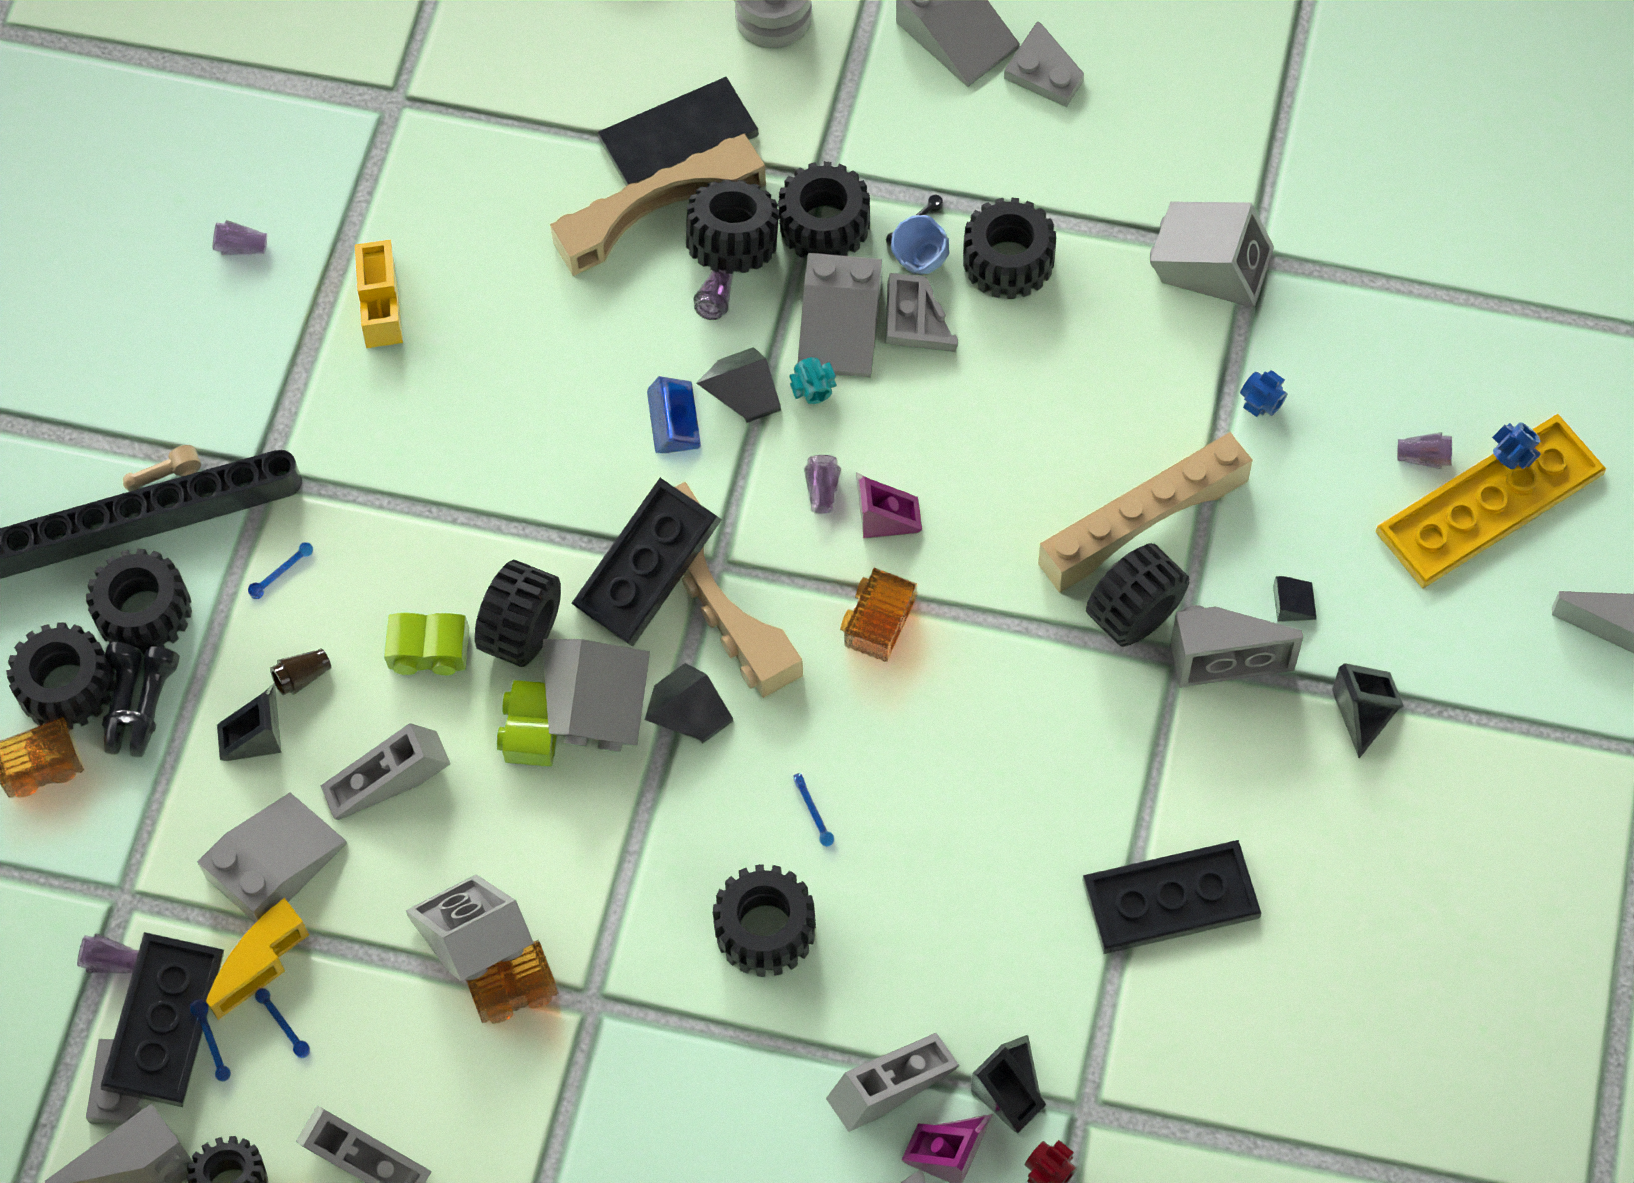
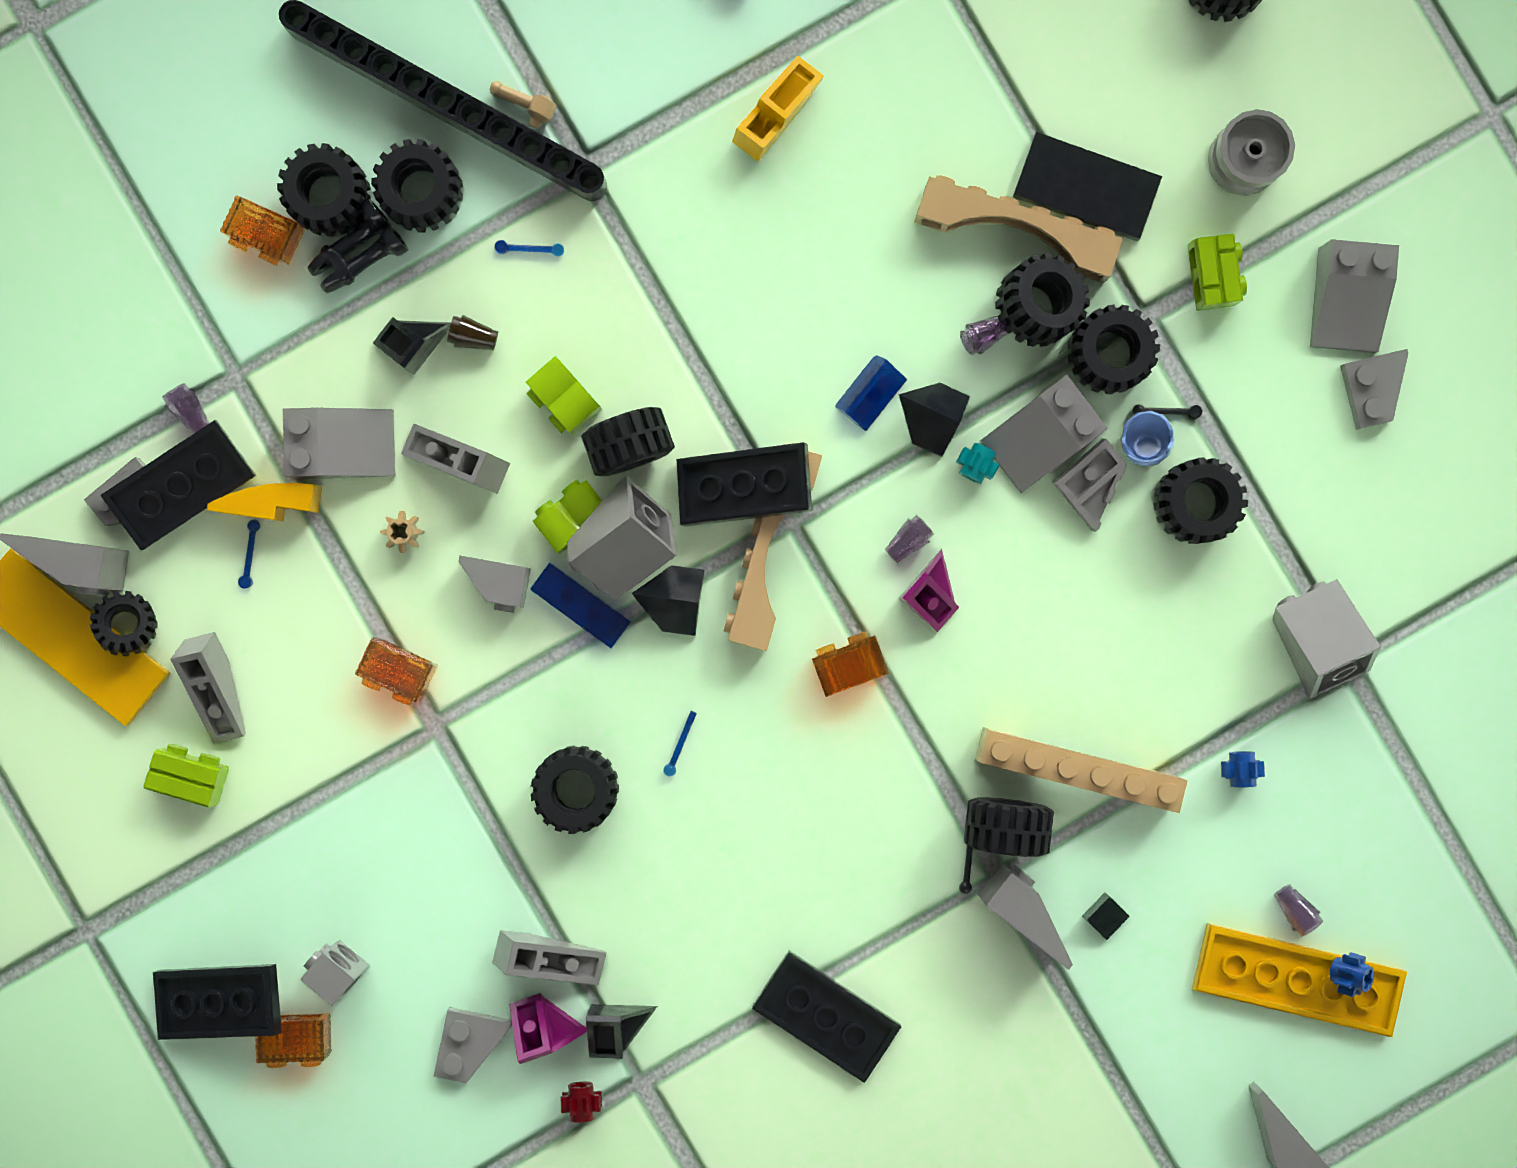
camera: 45 degrees right, 25 degrees up
clear blue hinge [190,999,231,1082] -> none
light grey slope [405,874,534,981] -> none
black slope [1332,663,1404,759] -> none
none -> tan gear [380,511,425,553]
none -> light grey slope [458,555,531,613]
none -> clear blue tile [530,562,632,649]
none -> black hinge [959,845,973,894]
none -> lime brick [1187,233,1247,311]

